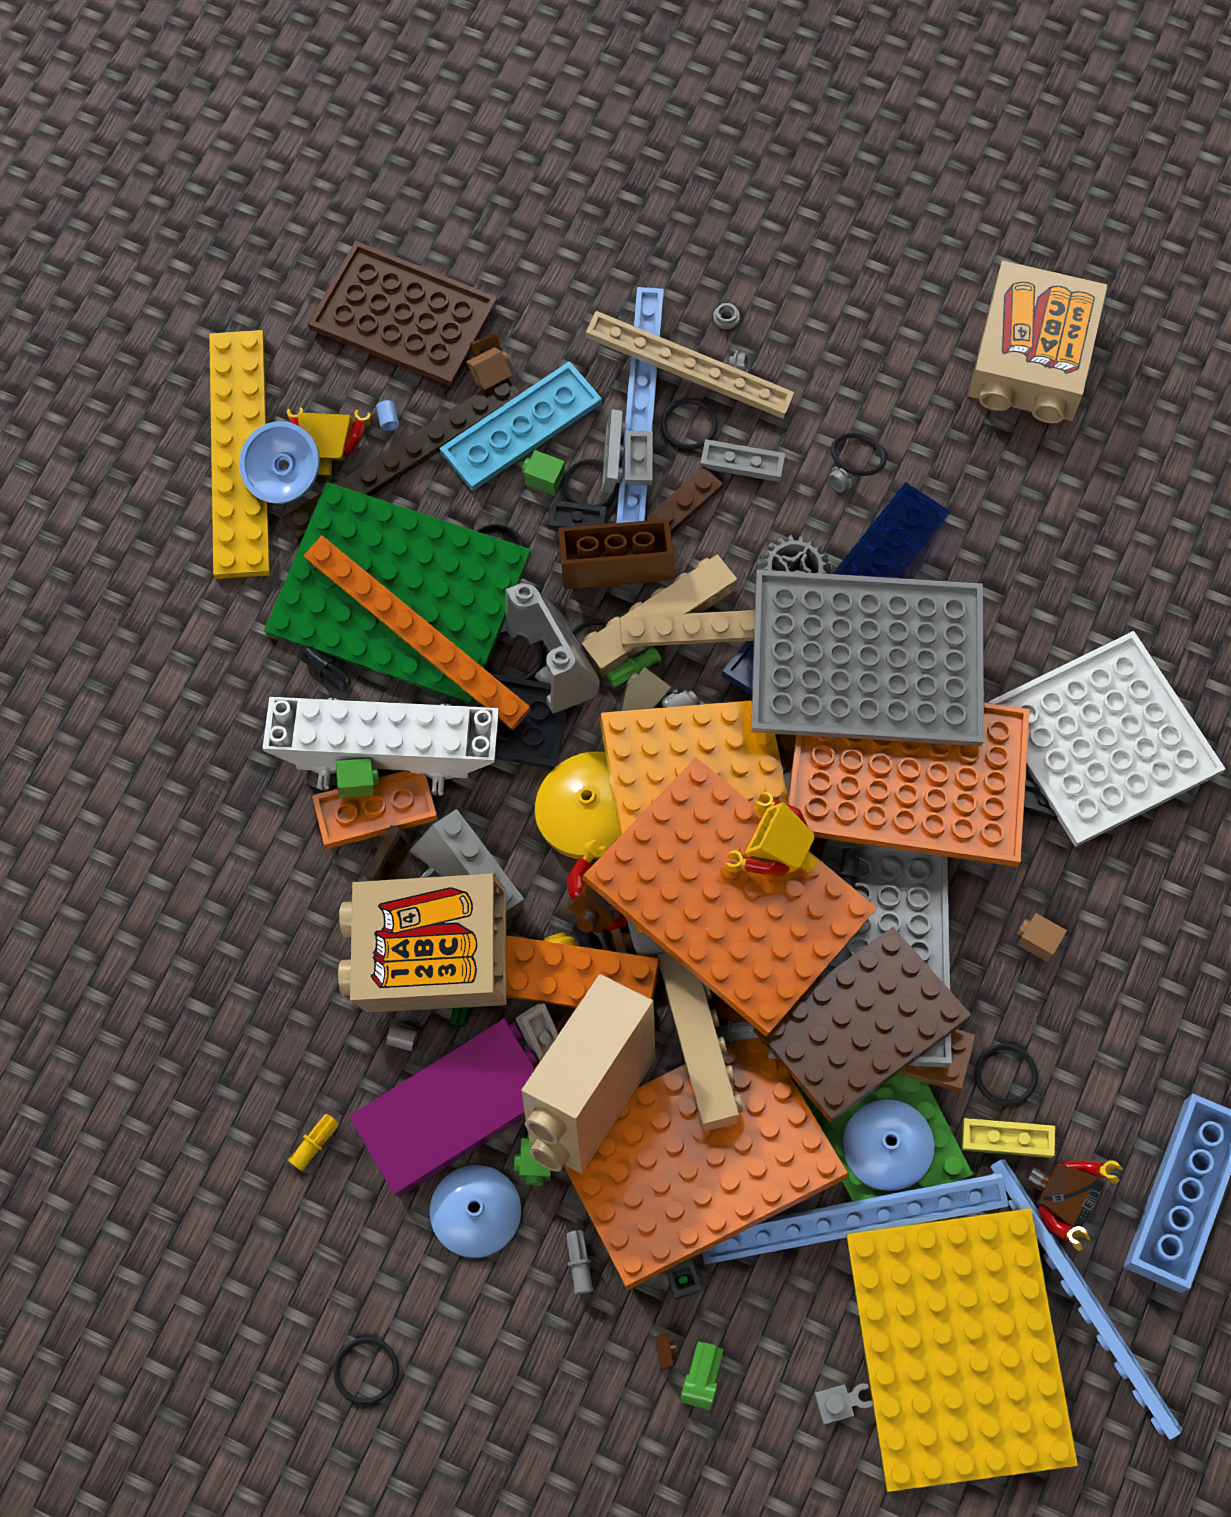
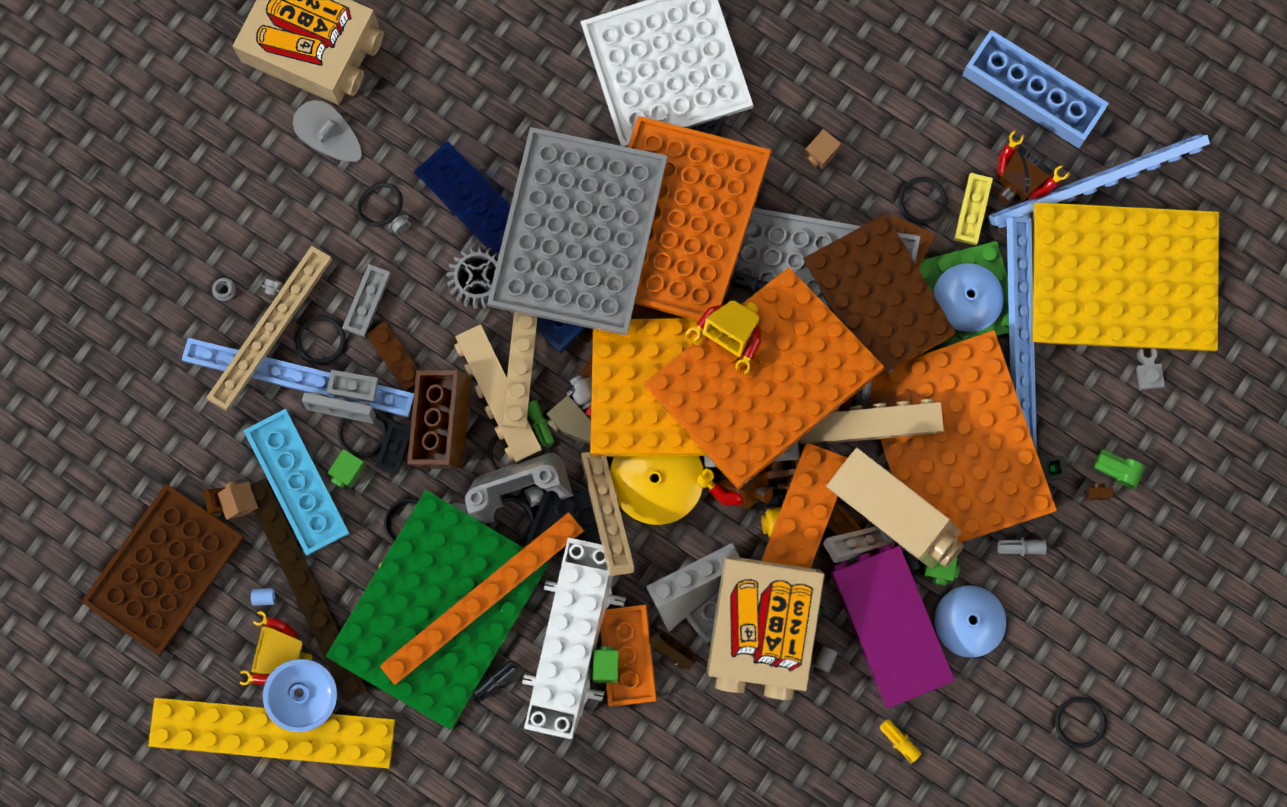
camera: 80 degrees left, 10 degrees up
none -> light grey shield [293,100,362,162]
none -> tan plate [581,452,634,576]

